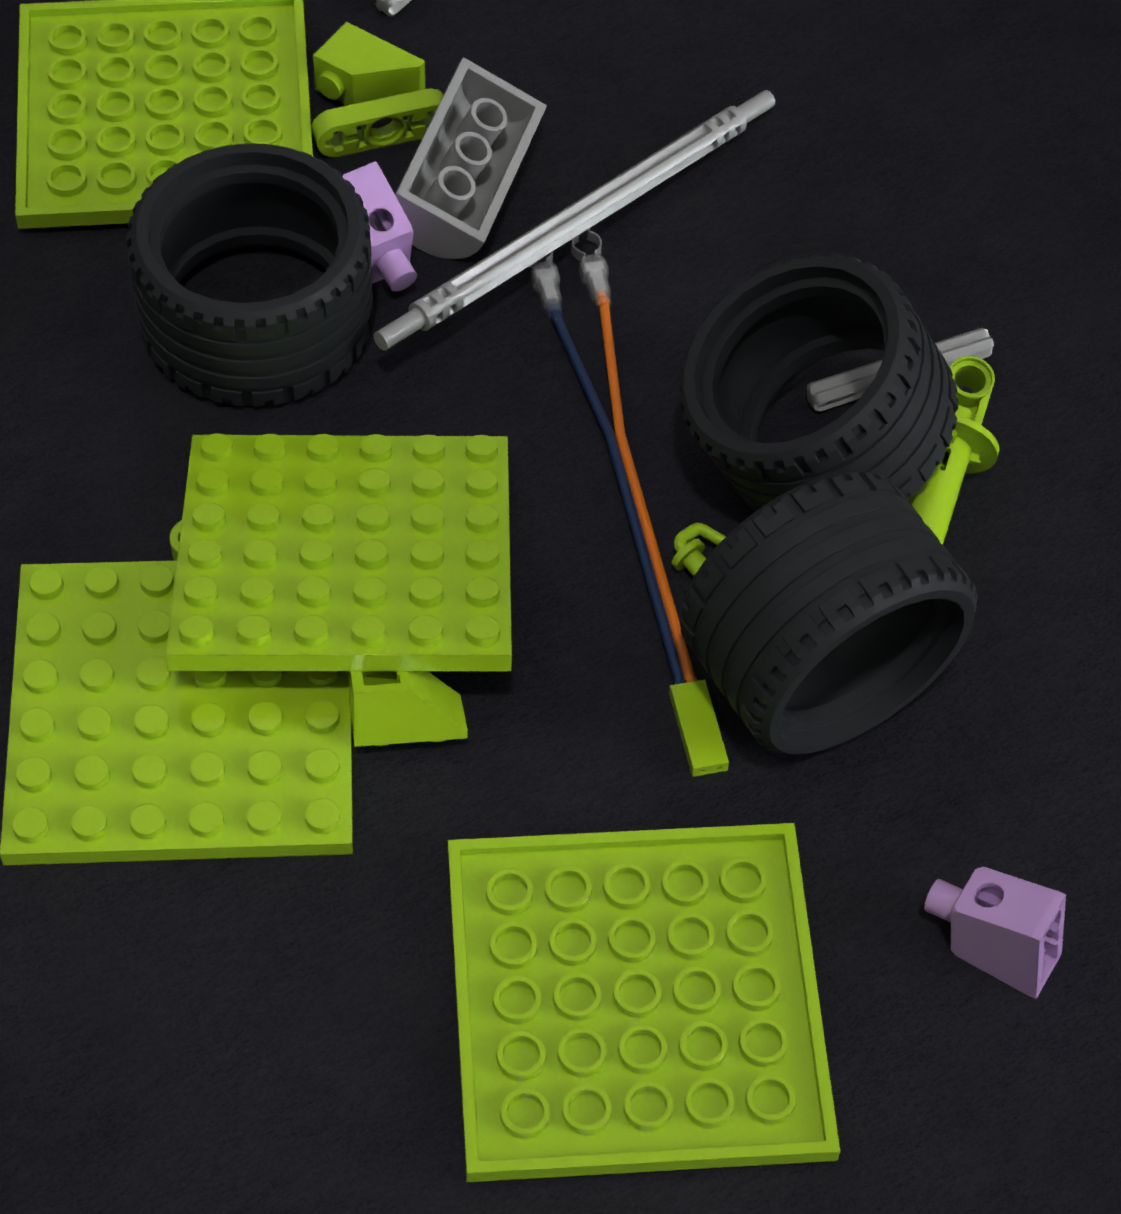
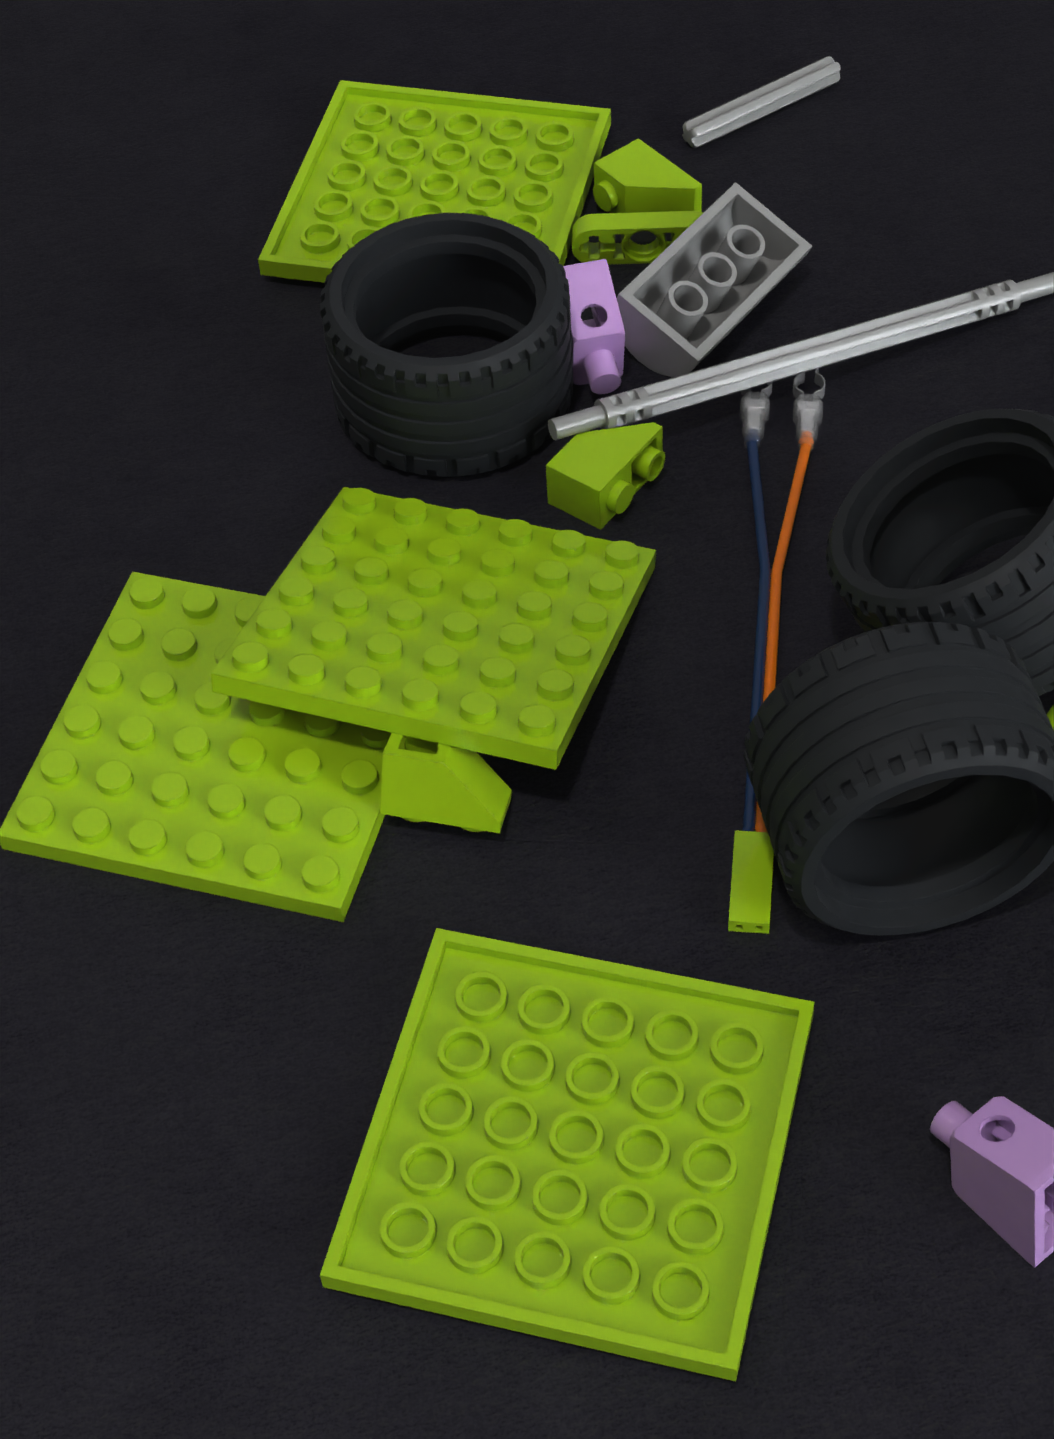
camera: 25 degrees right, 5 degrees down
none -> lime slope [546,422,665,530]

